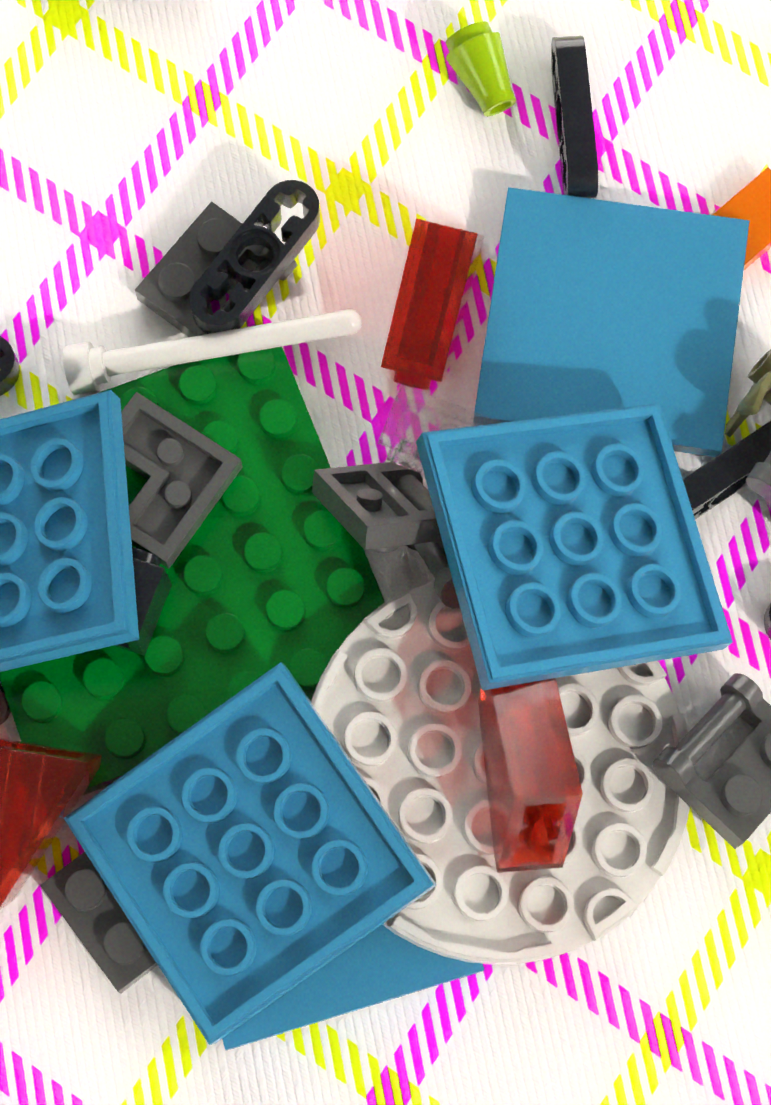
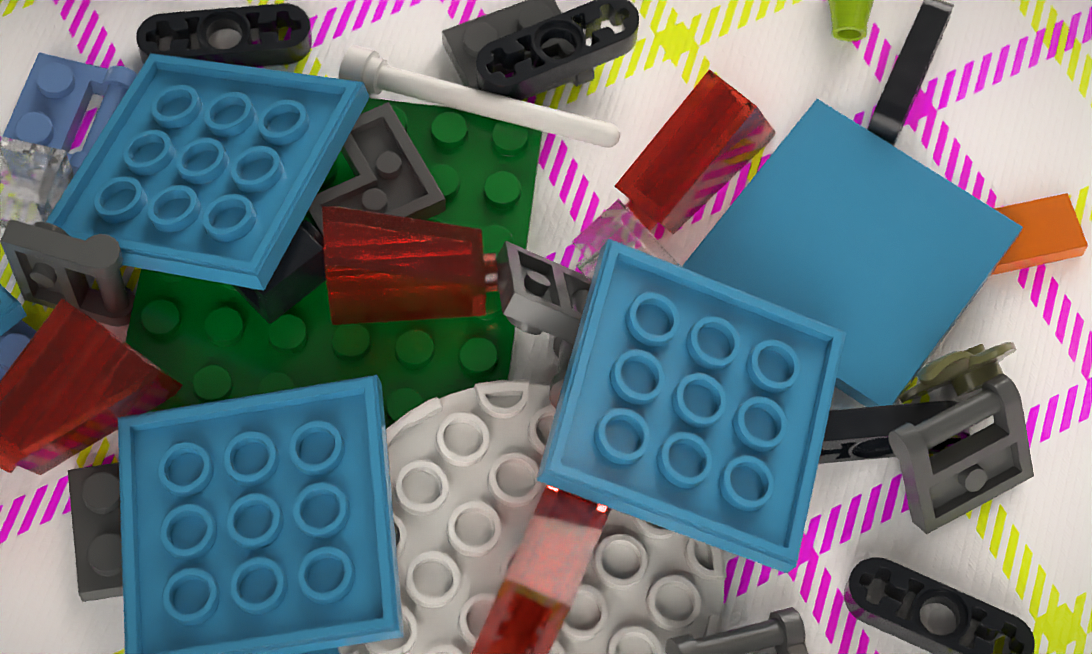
camera: 25 degrees right, 10 degrees down
none -> clear red slope [322,206,498,325]

